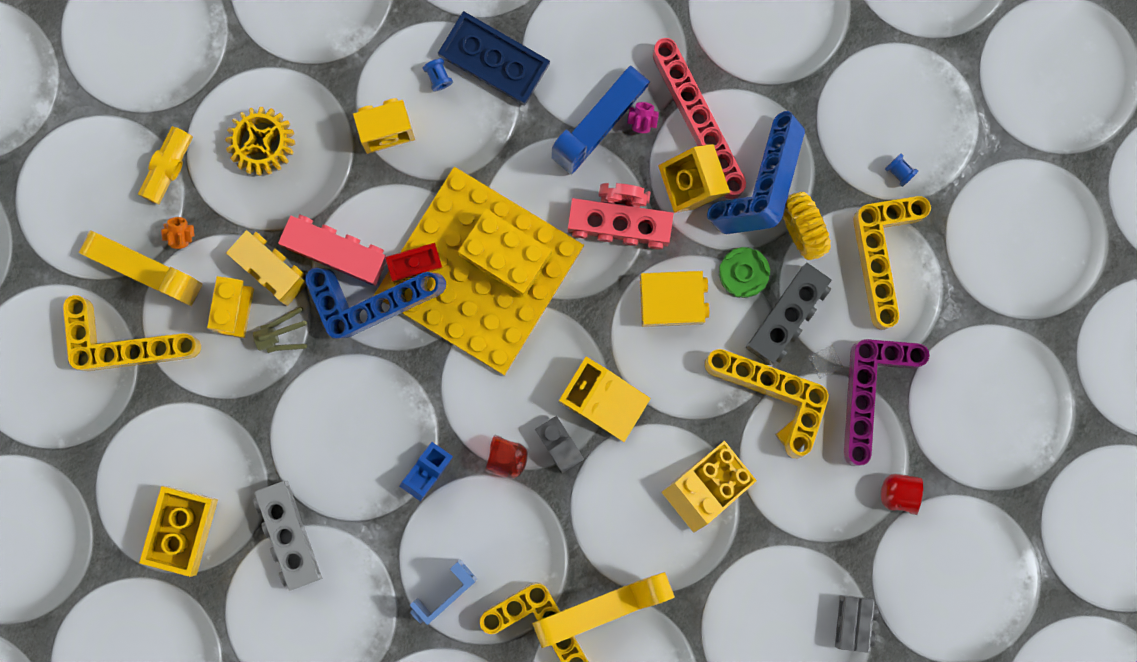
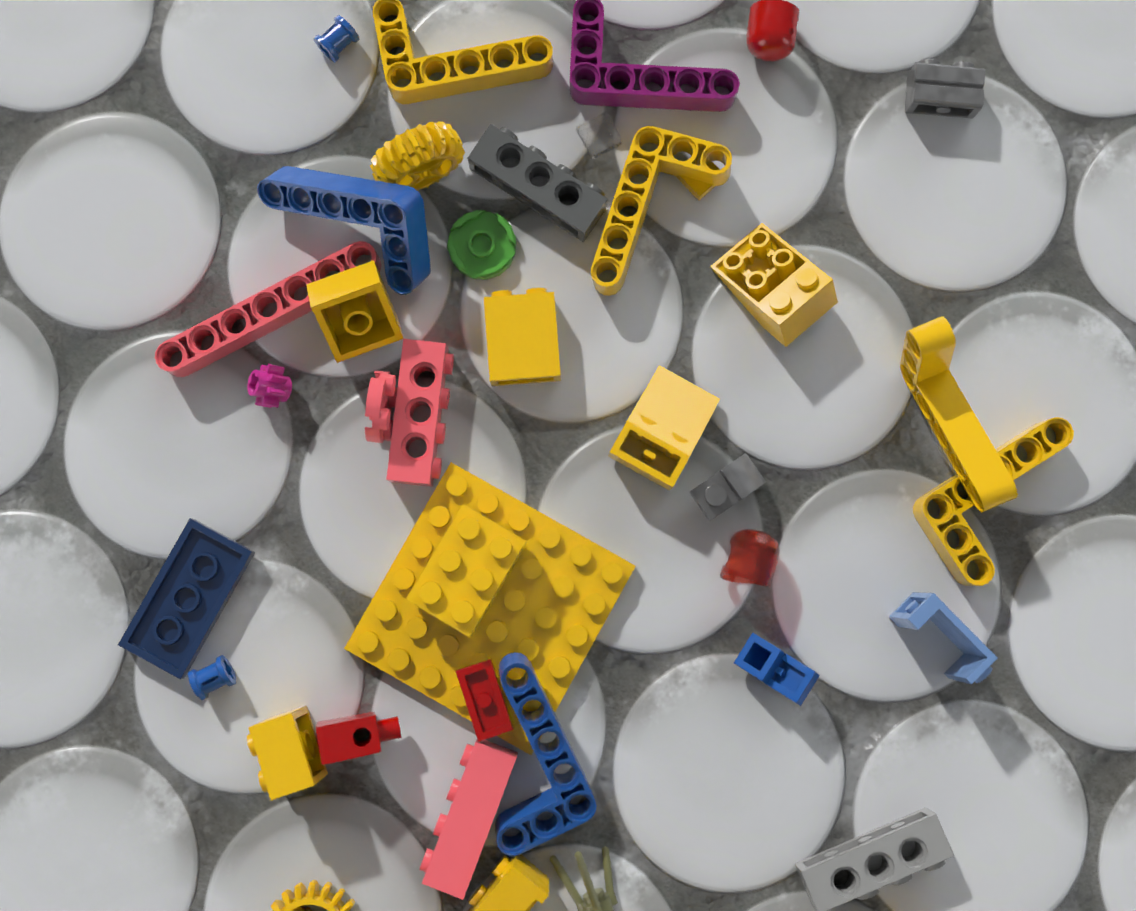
camera: 85 degrees left, 0 degrees up
blue beam [552,66,650,175] -> none
none -> red torso [316,712,401,765]

